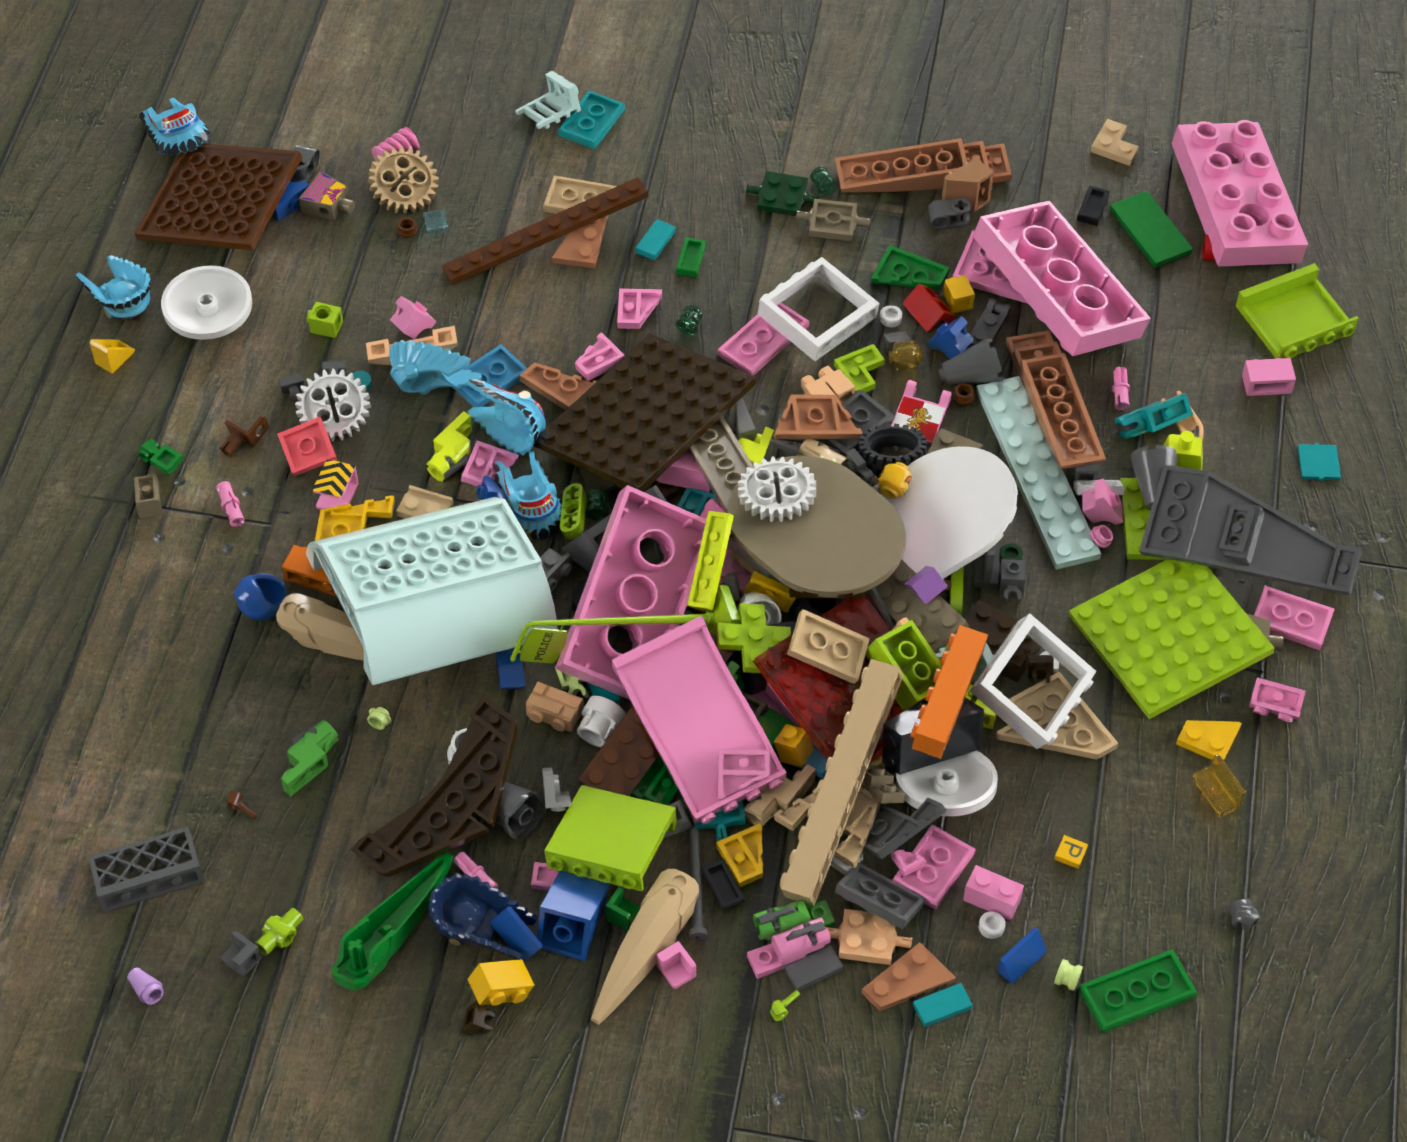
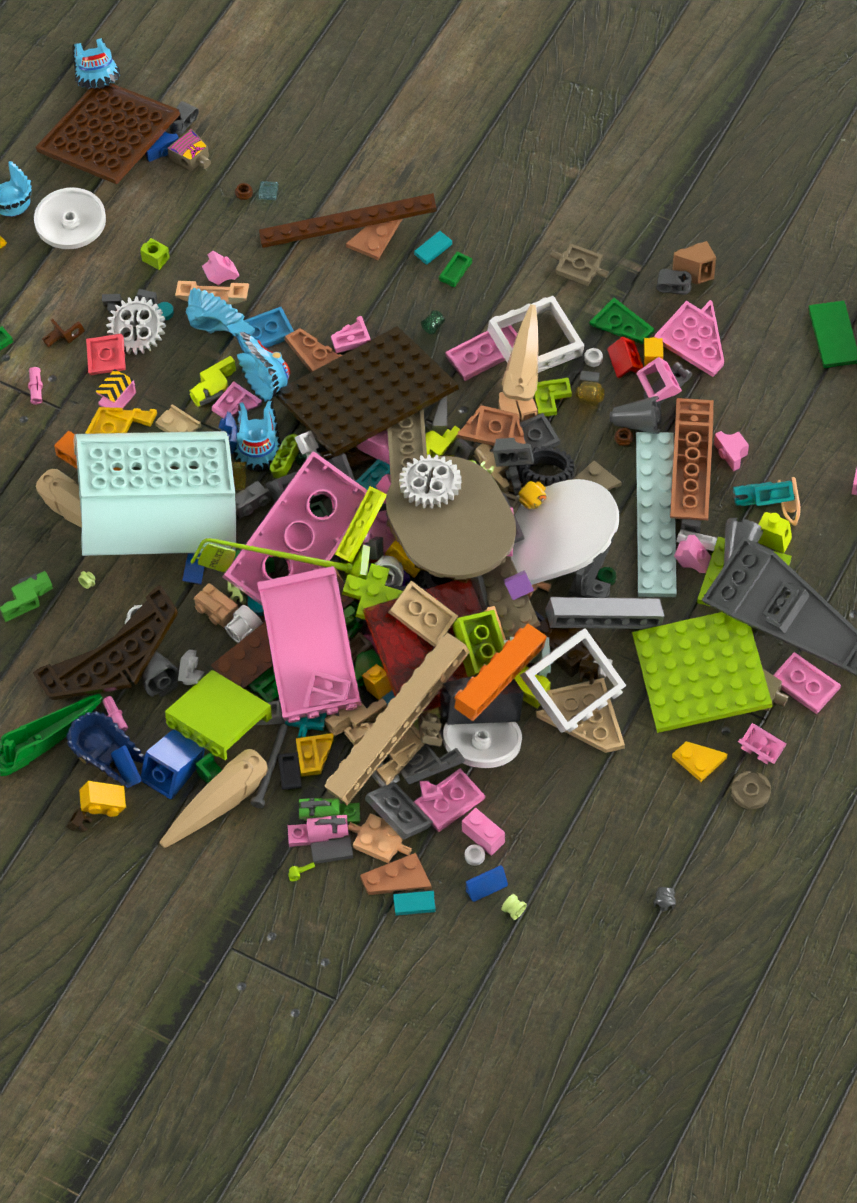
camera: 20 degrees right, 5 degrees up
blue piece [233,573,286,621] -> none
tan gear [368,146,439,214] -> none
bright pink piece [372,127,420,161] -> none
light aqua plate [515,71,581,129] -> none
bright pink tile [531,862,559,891] -> none
tan tile [543,176,616,222] -> none
teal tile [558,90,625,150] -> none
bright pink wing [617,289,662,329] -> none
bright pink panel [657,941,696,989] -> none
dark green plate [746,171,819,216] -> none
clear green bush [810,166,837,195] -> none
nougat slope [835,138,1012,192] -> none
flag [891,380,952,445] -> none
blue brick [927,316,974,359] -> none
lime beam [949,566,964,616] -> none
bright pink plate [973,201,1151,356] -> none
yellow tile [1054,835,1088,869] -> none
black tile [1077,185,1110,226] -> none
green tile [1078,949,1198,1034] -> none
tan plate [1090,119,1139,166] -> none
bright pink plate [1090,525,1113,548] -> none
bright pink axle [1112,367,1130,410] -> none
clear yellow panel [1192,754,1246,817] -> none
none -> white plate [295,431,320,458]
none -> dark grey arch [493,437,534,467]
none -> tan piece [502,304,539,401]
none -> brick [545,597,665,629]
none -> bright pink tile [637,357,682,402]
none -> bright pink brick [714,431,749,471]
none -> dark tan tile [731,771,771,809]

